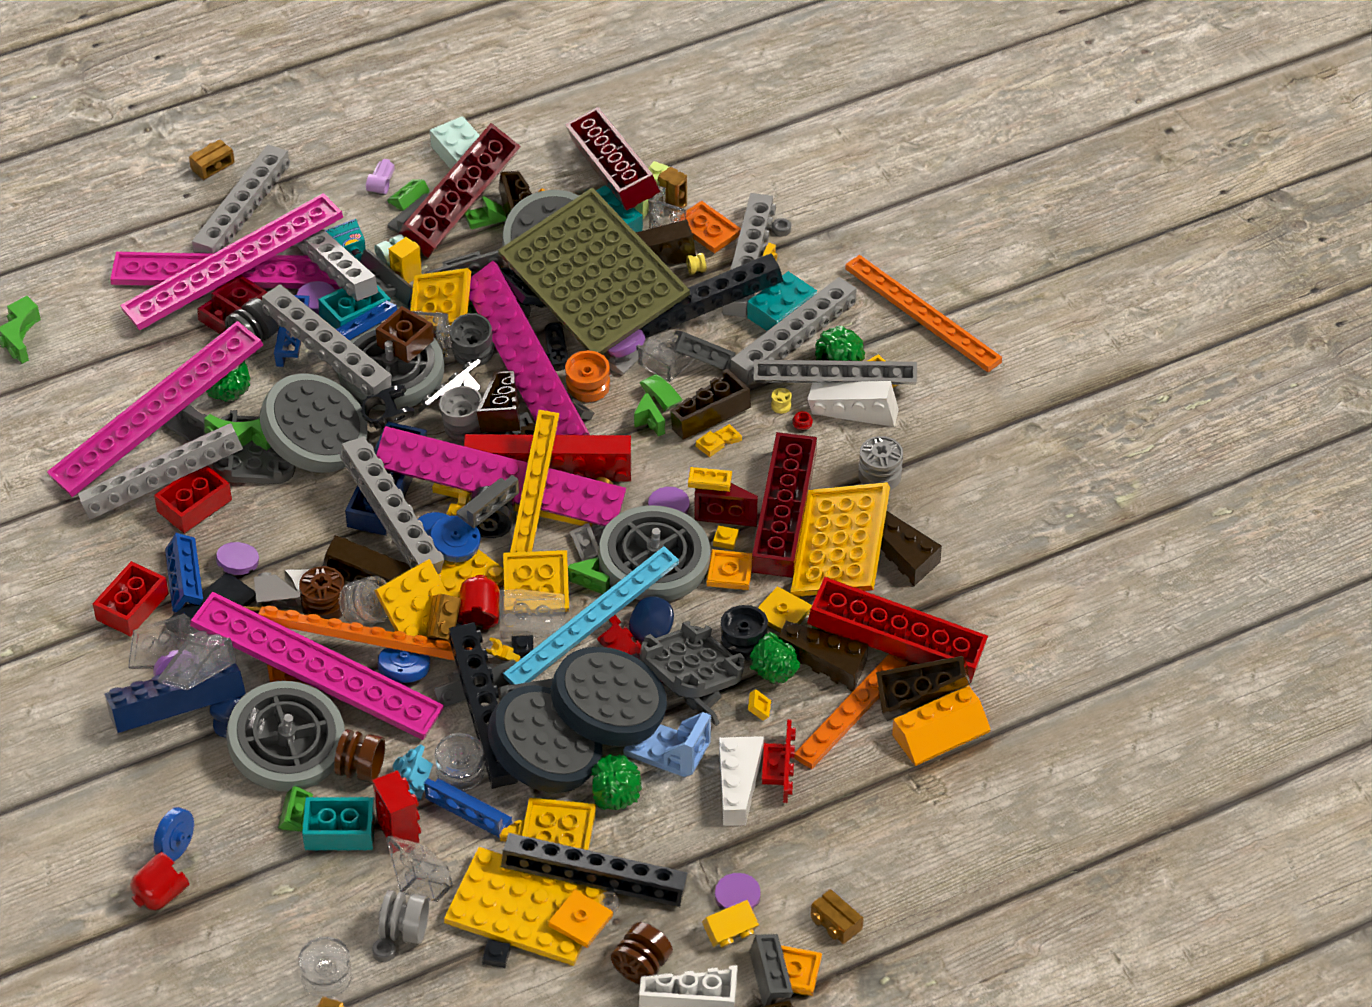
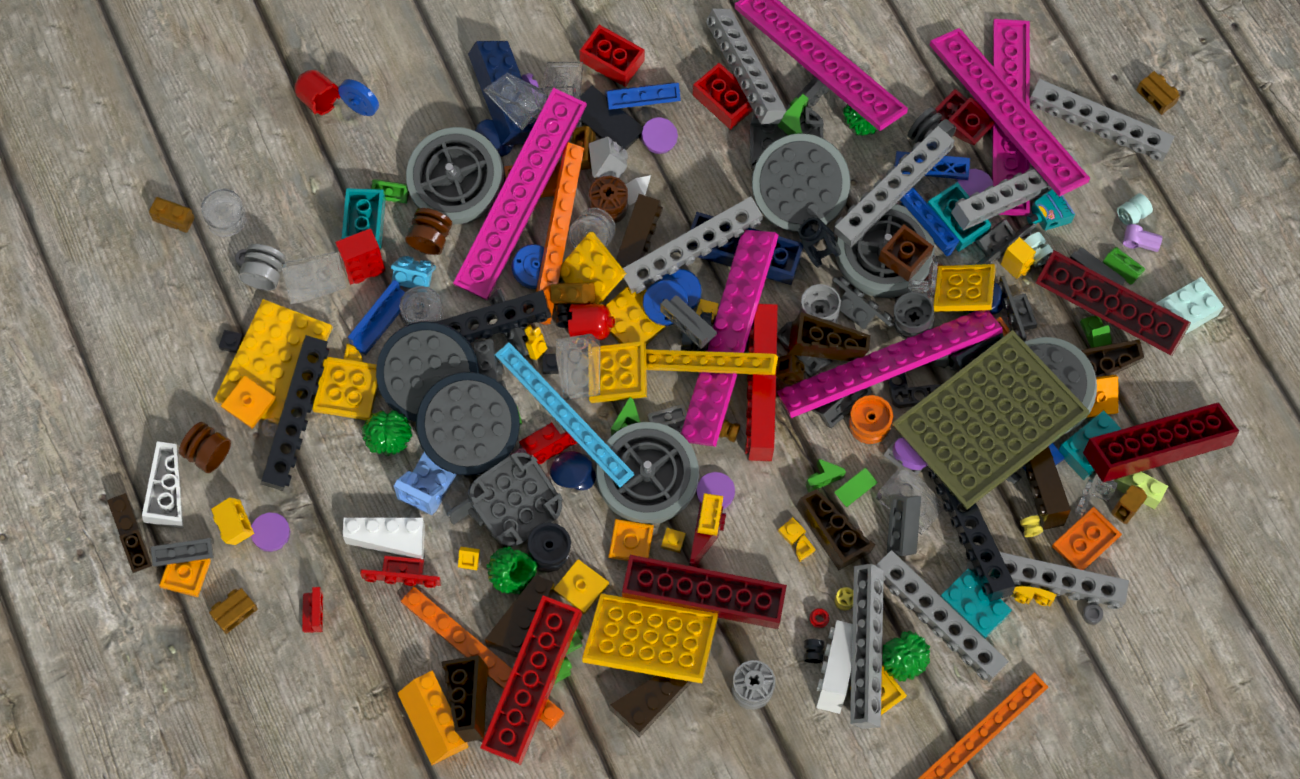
camera: 90 degrees right, 20 degrees up
none -> red bracket [302,587,323,633]
none -> black wheel [803,639,824,664]
none -> light aqua wheel [1117,193,1153,226]

